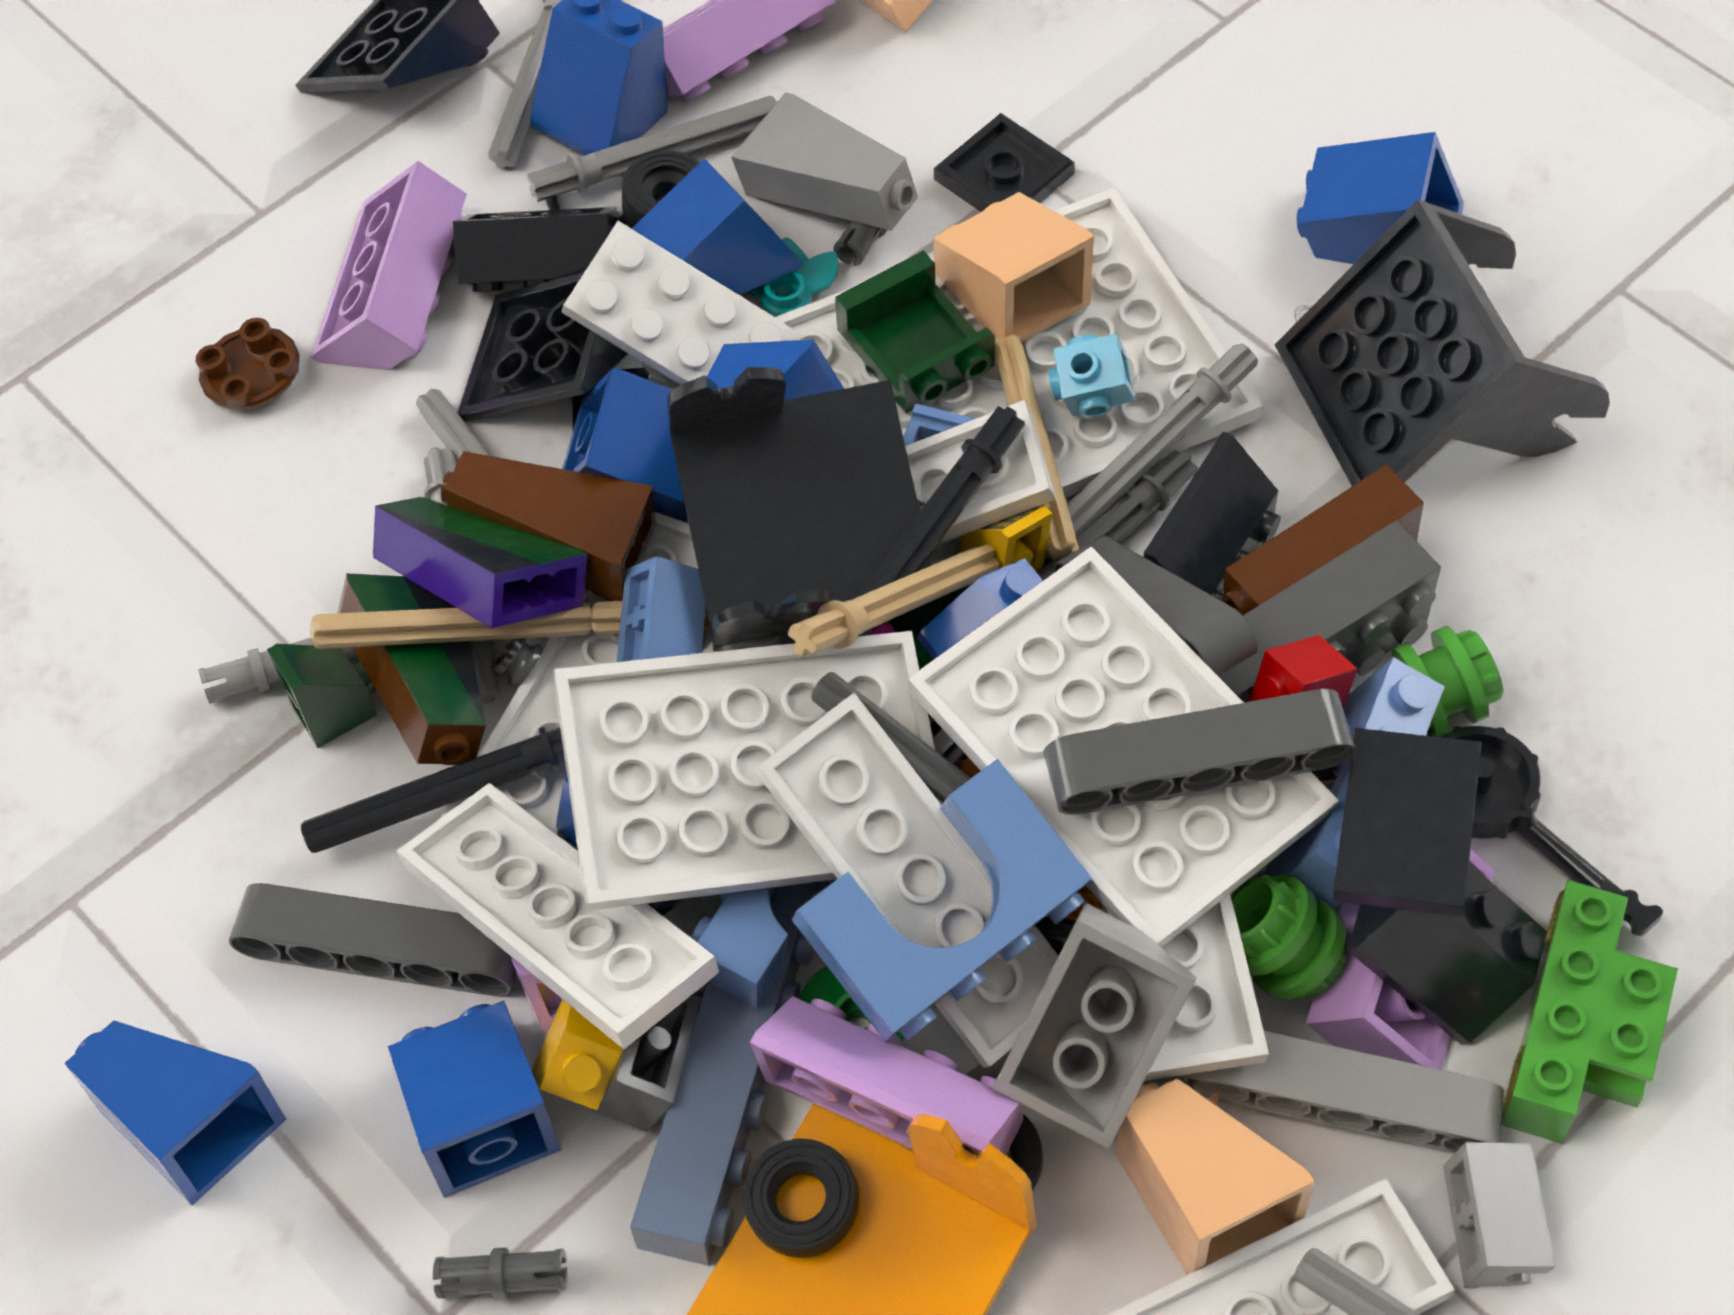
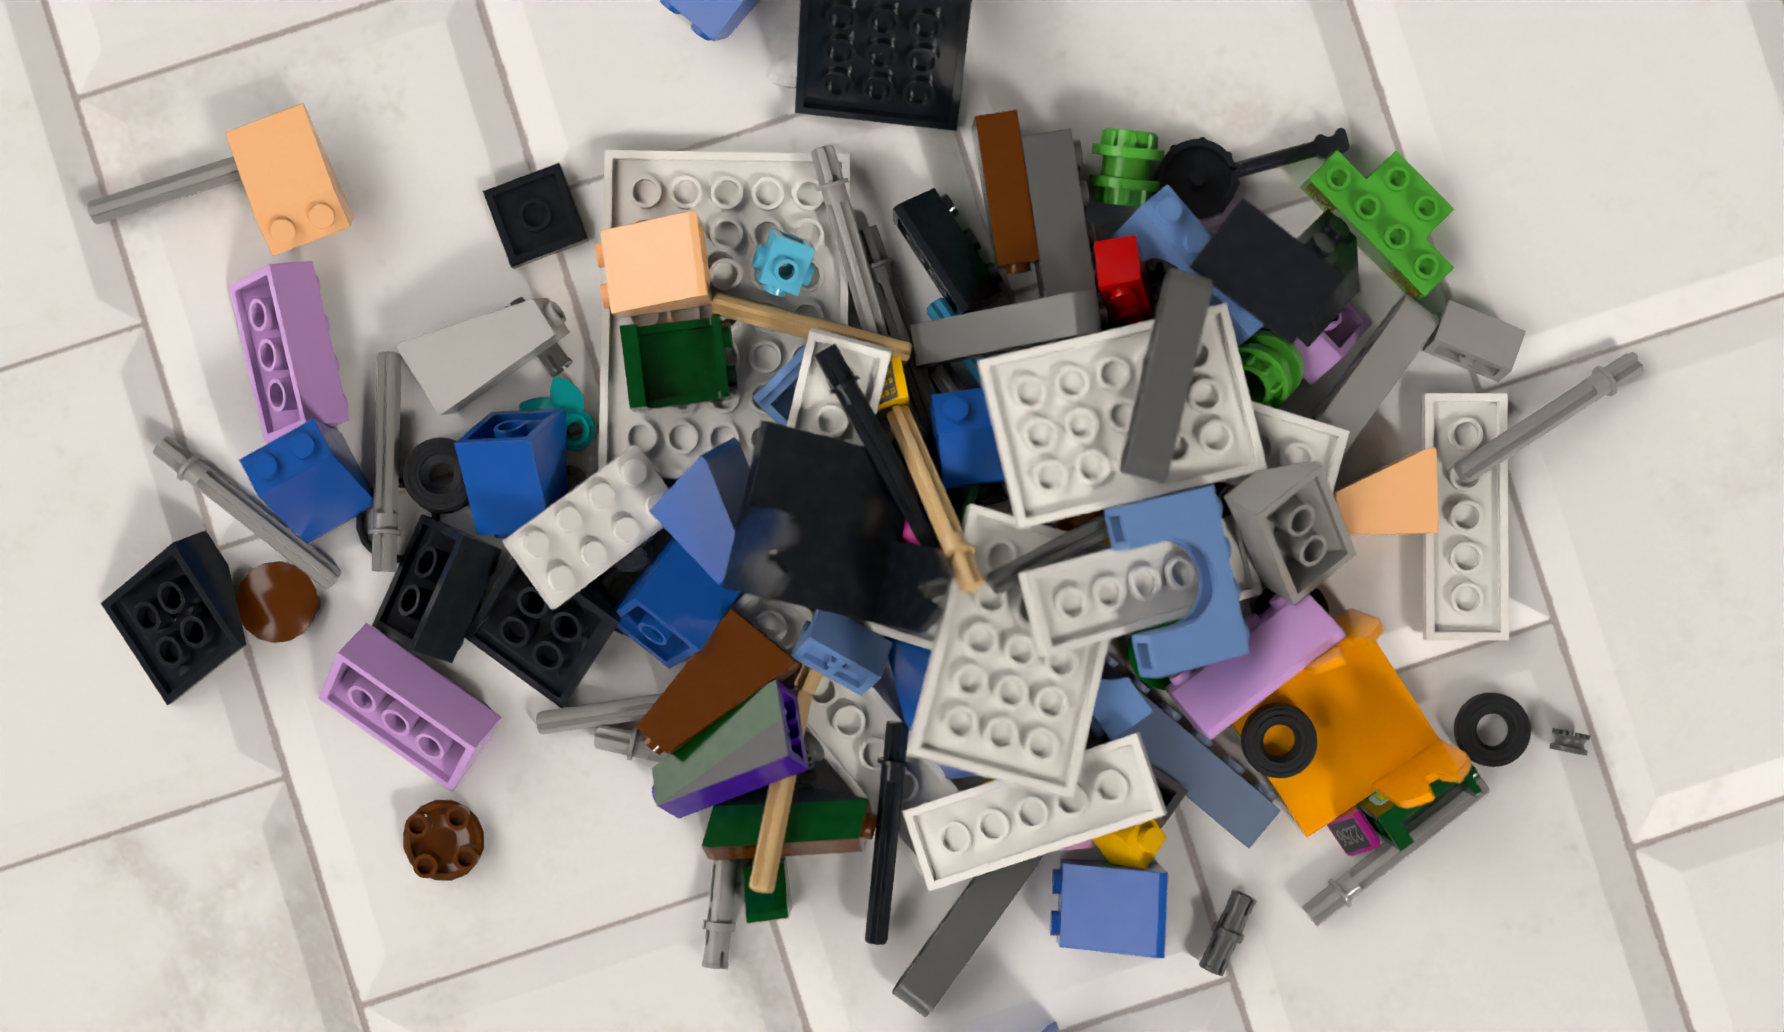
camera: 65 degrees left, 30 degrees up
none -> reddish brown dish [236,561,321,643]

